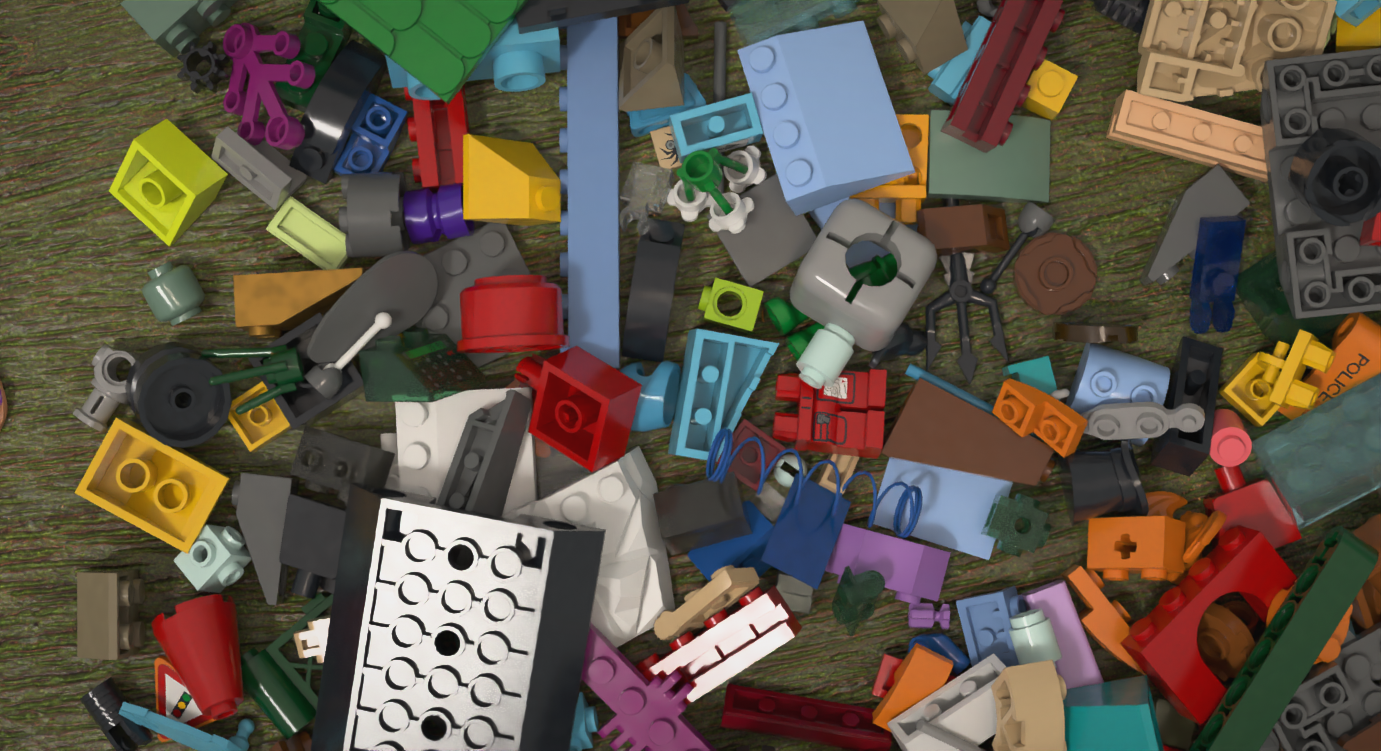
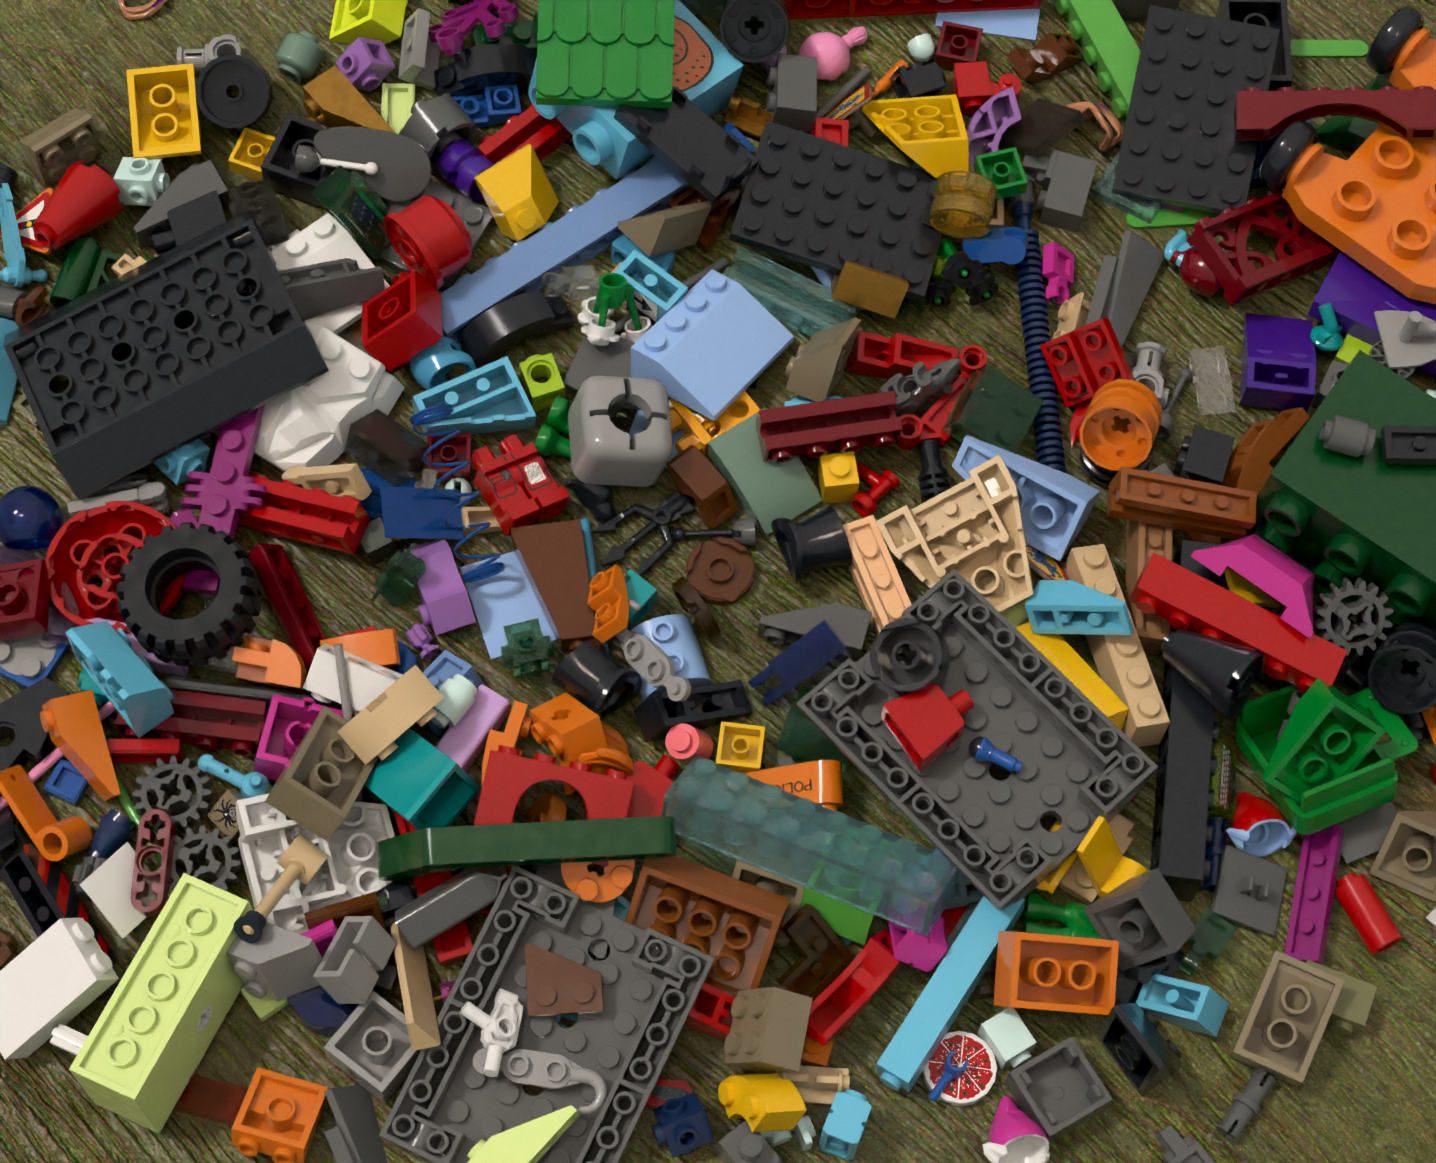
camera: 50 degrees right, 20 degrees down
dark green plant [201,344,305,415] -> none
light aqua brick [796,323,855,389] -> none
yellow hips [1257,329,1336,410] -> none
none -> medium lavender brick [336,37,395,92]
none -> black hat [771,504,852,585]
none -> red piece [850,462,900,518]

